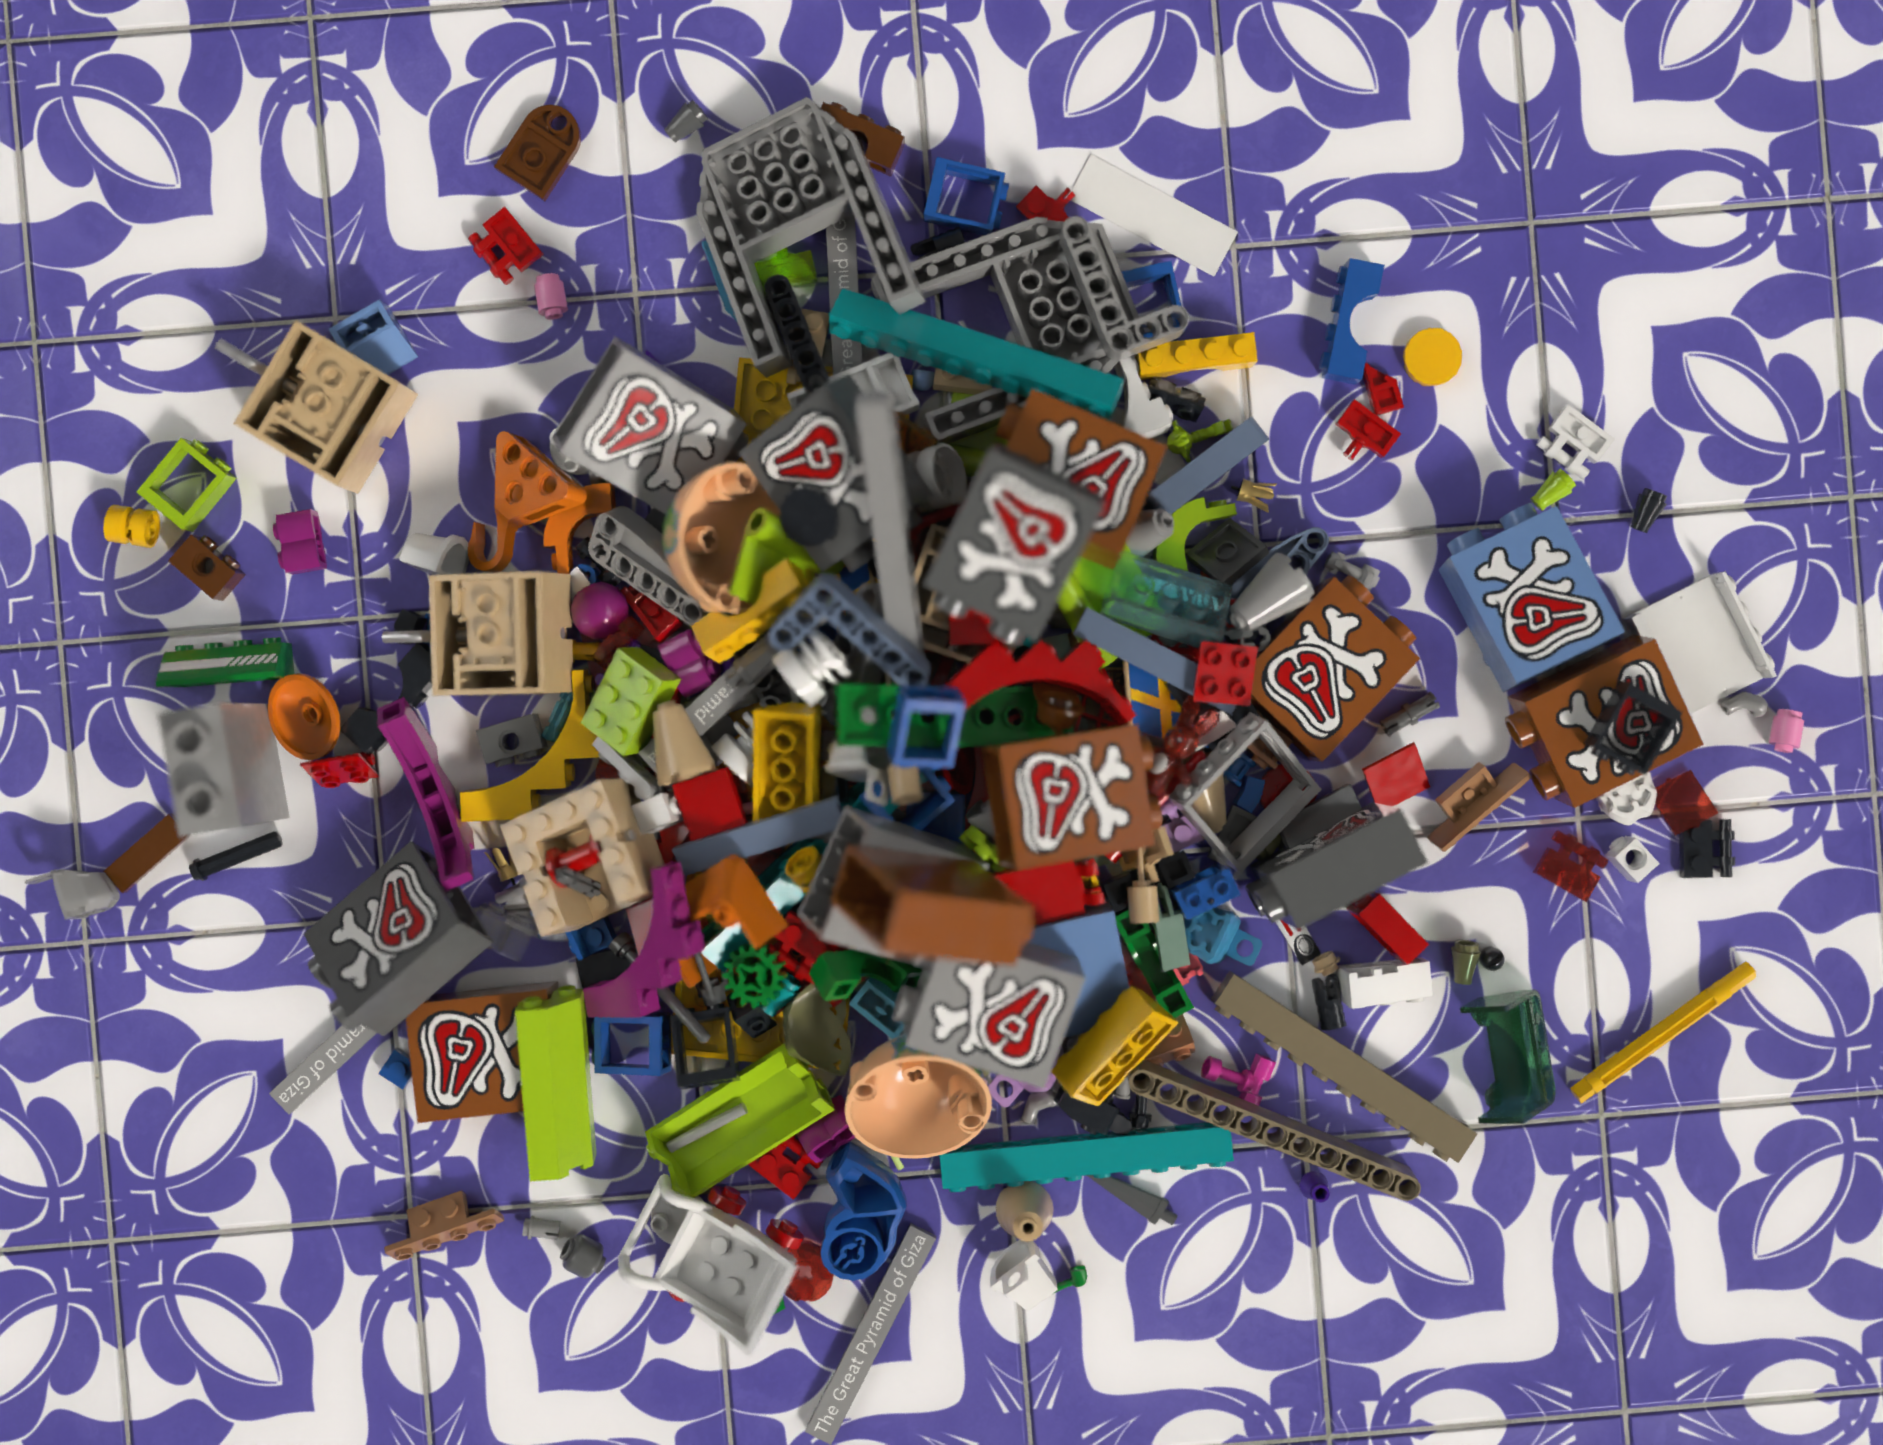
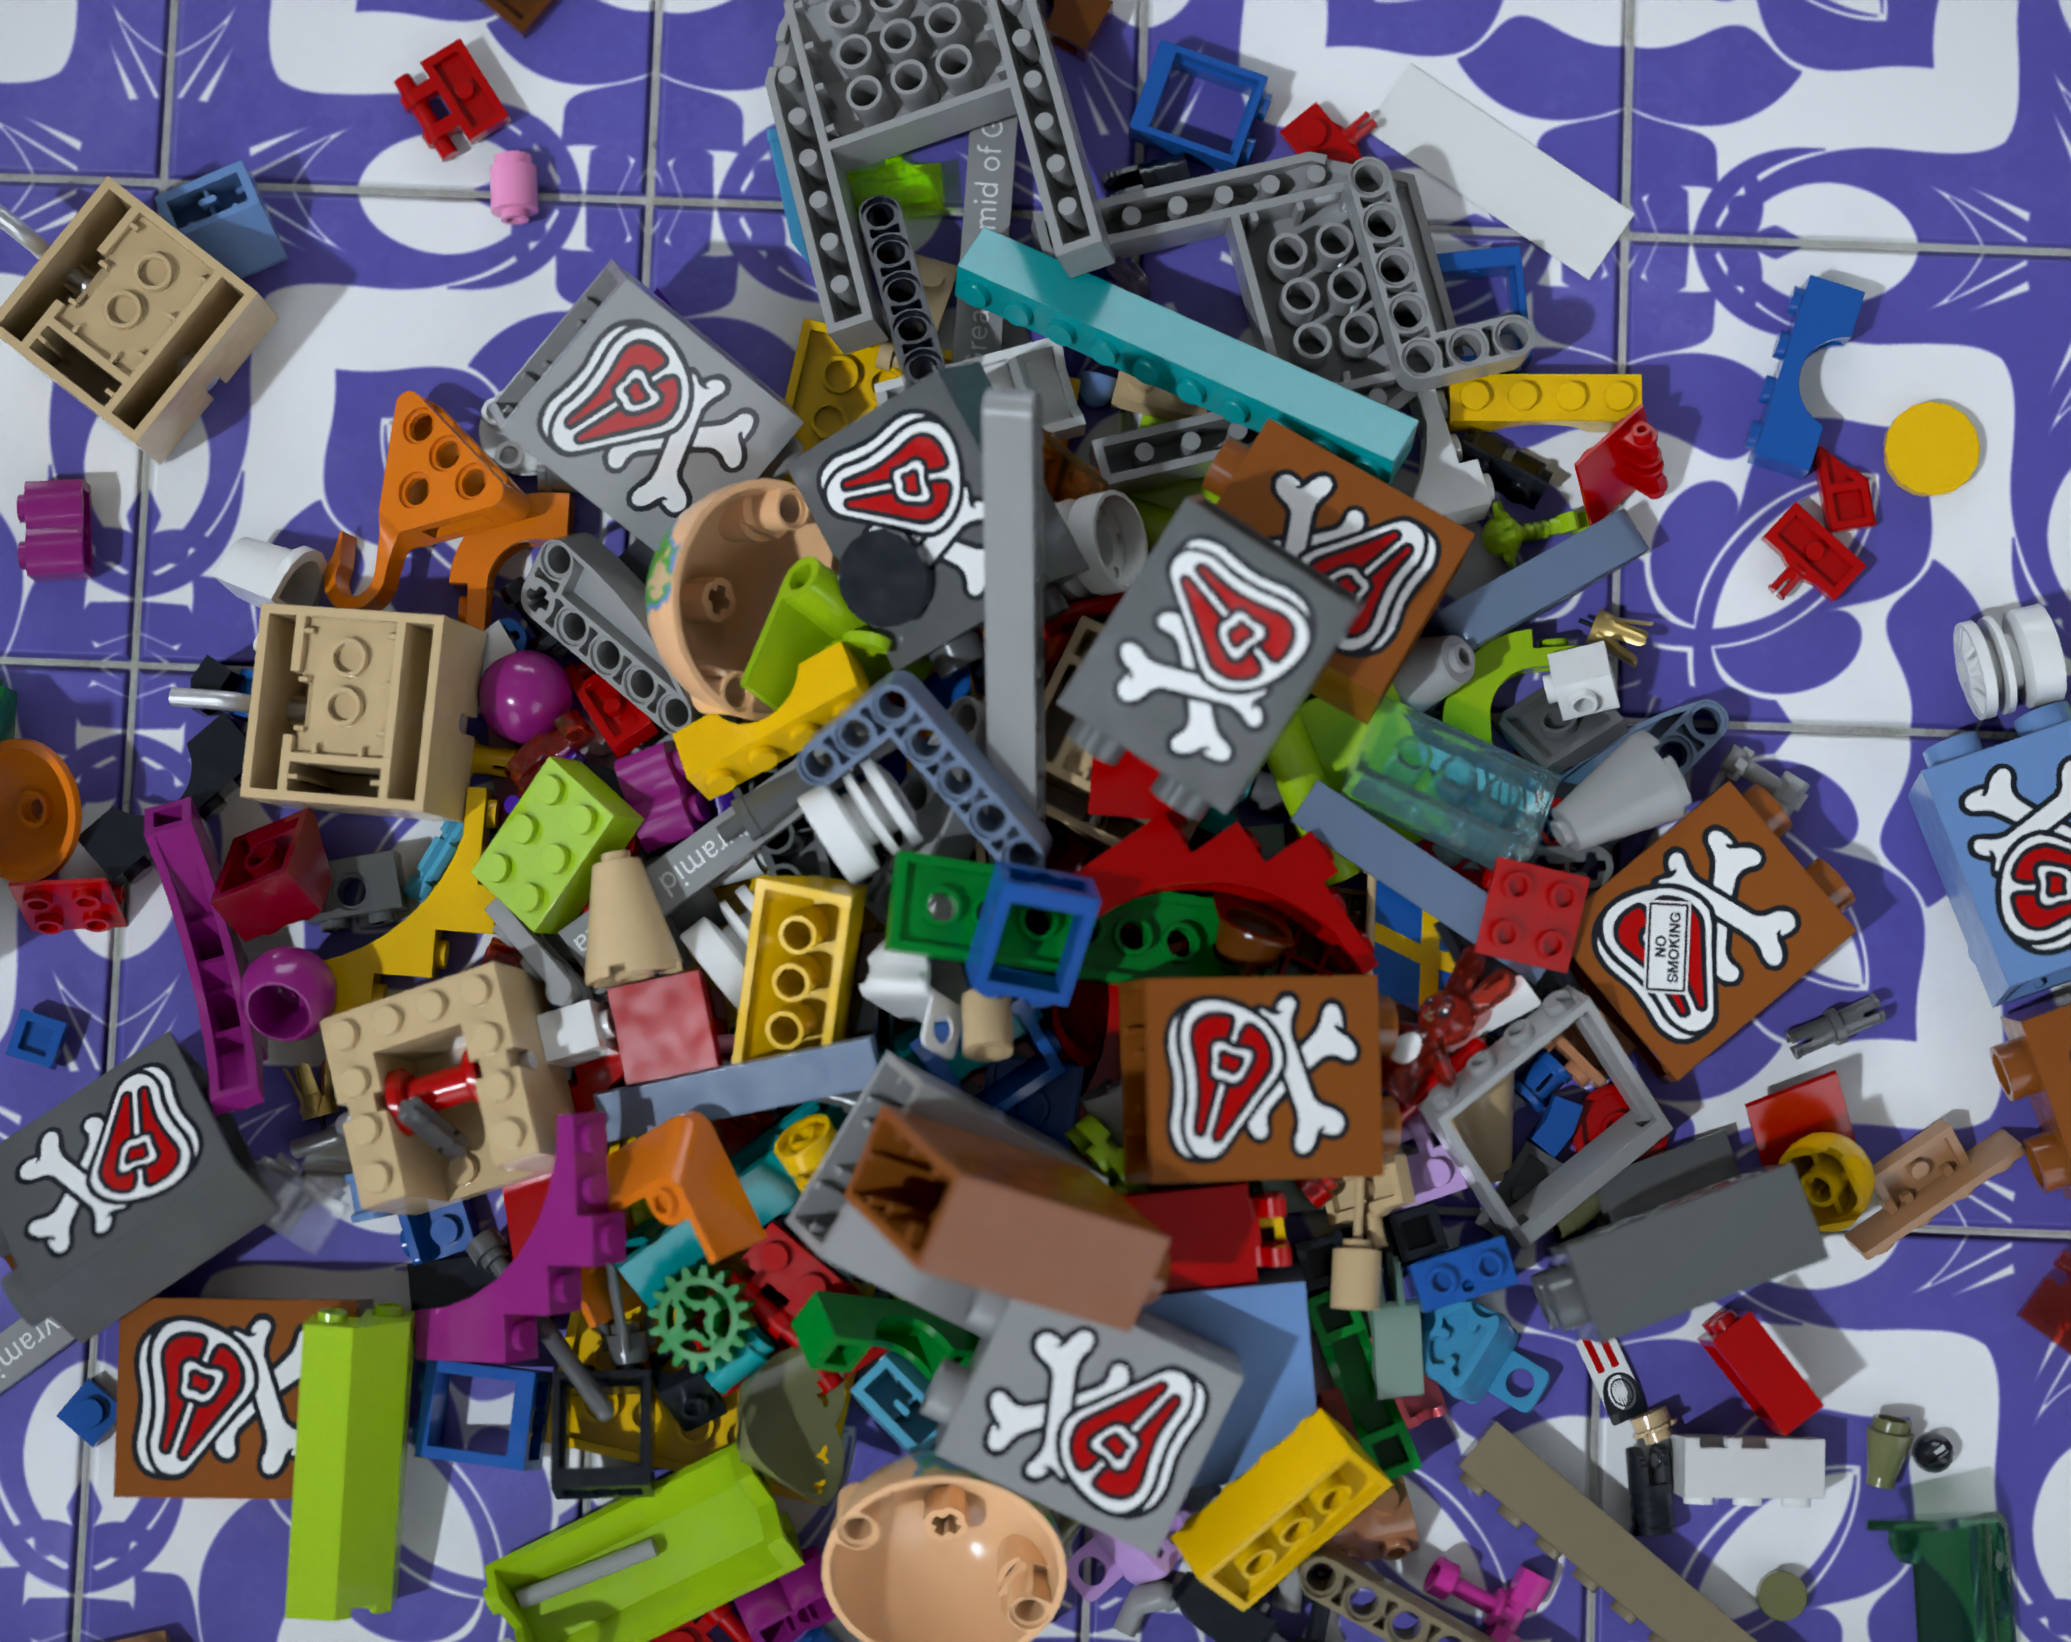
camera: 10 degrees right, 5 degrees down
none -> blue plate [6,1009,71,1070]
none -> dark red slope [210,808,333,942]
none -> magenta helmet [239,946,337,1042]
none -> lime piece [825,630,892,662]
none -> clear purple plate [1104,256,1151,300]
none -> white brick [1542,641,1620,721]
none -> red hinge [1574,404,1669,526]
none -> white sticker [1643,899,1691,995]
none -> olive tile [1756,1570,1807,1621]
none -> yellow cylinder [1778,1132,1875,1232]
none -> white wheel [1953,603,2067,721]

